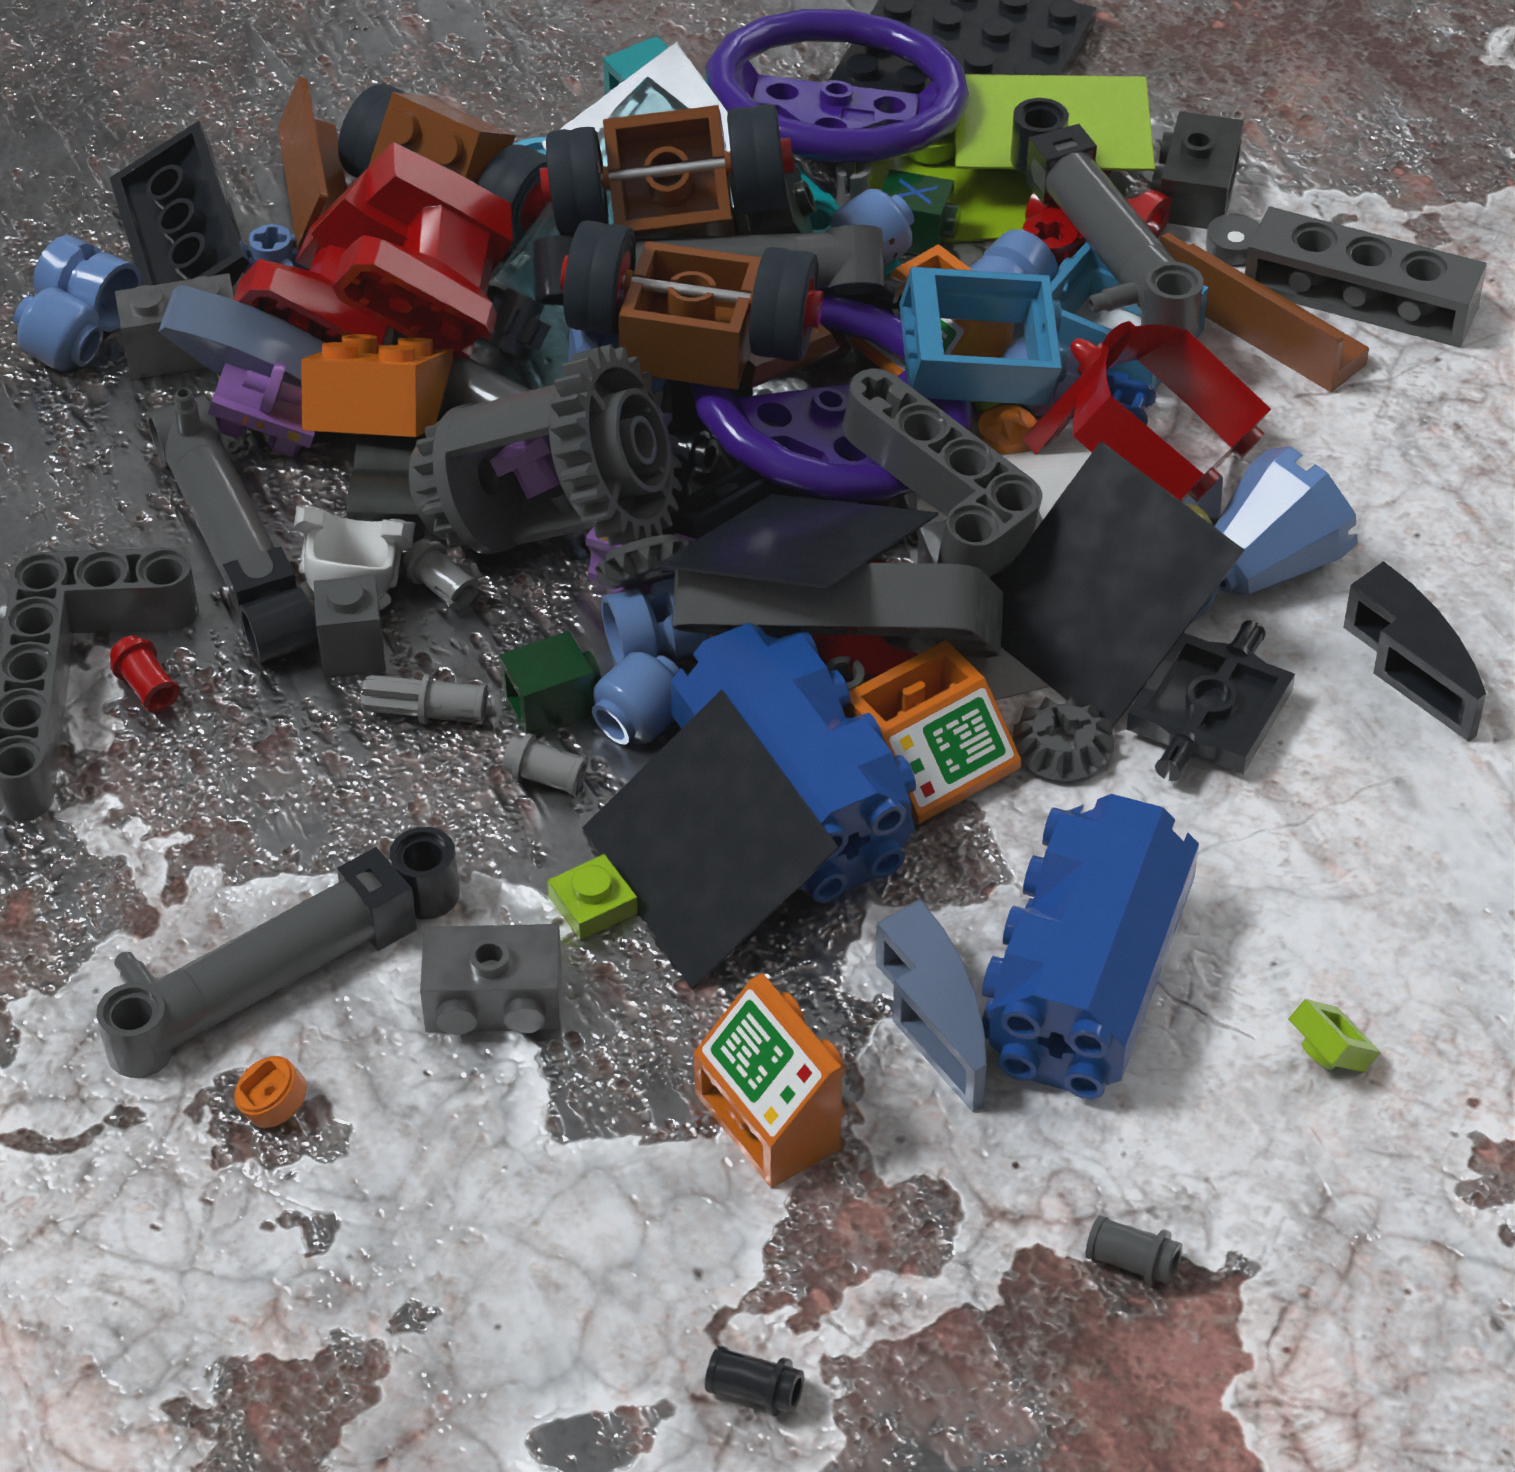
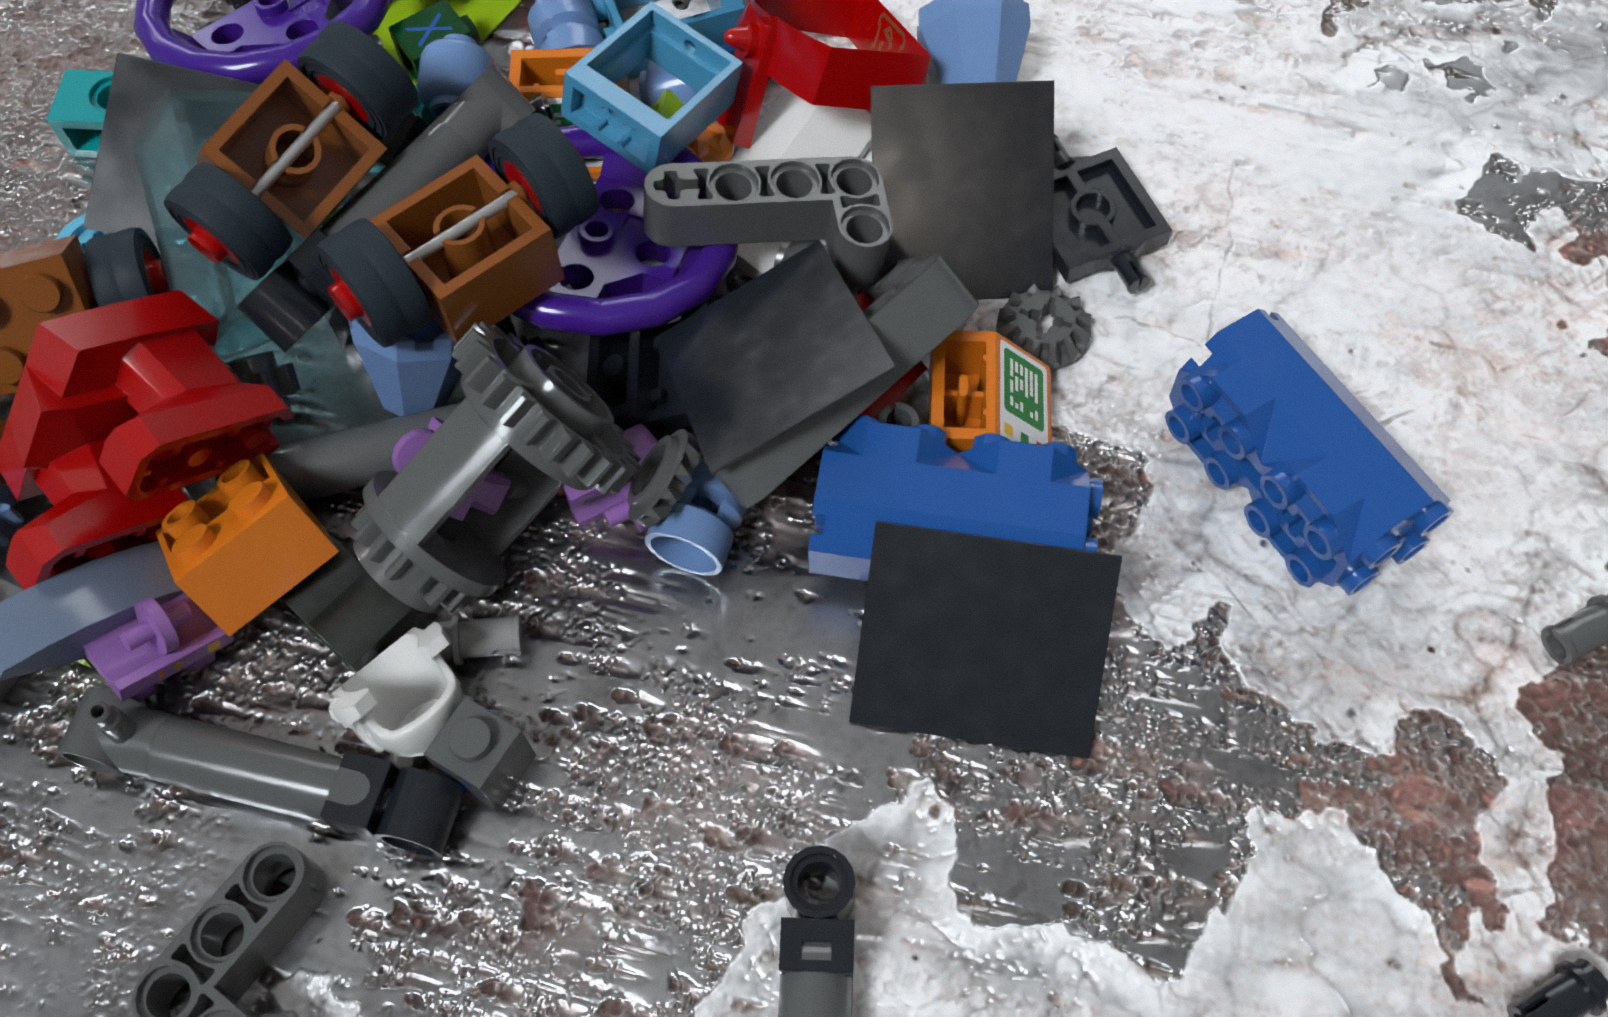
camera: 50 degrees left, 15 degrees up
red pin [110,635,180,713] -> none
light grey axle [360,674,489,725] -> none
flat silver brick [420,924,562,1035] -> none
dark green brick [499,631,601,736] -> none
light grey pin [502,733,588,796] -> none
lime plate [547,854,638,941] -> none
medium blue head [592,652,679,745] -> none
slope [693,972,845,1188] -> none
sand blue slope [876,899,986,1112] -> none
lime plate [1288,999,1381,1073] -> none
black slope [1343,561,1486,742] -> none

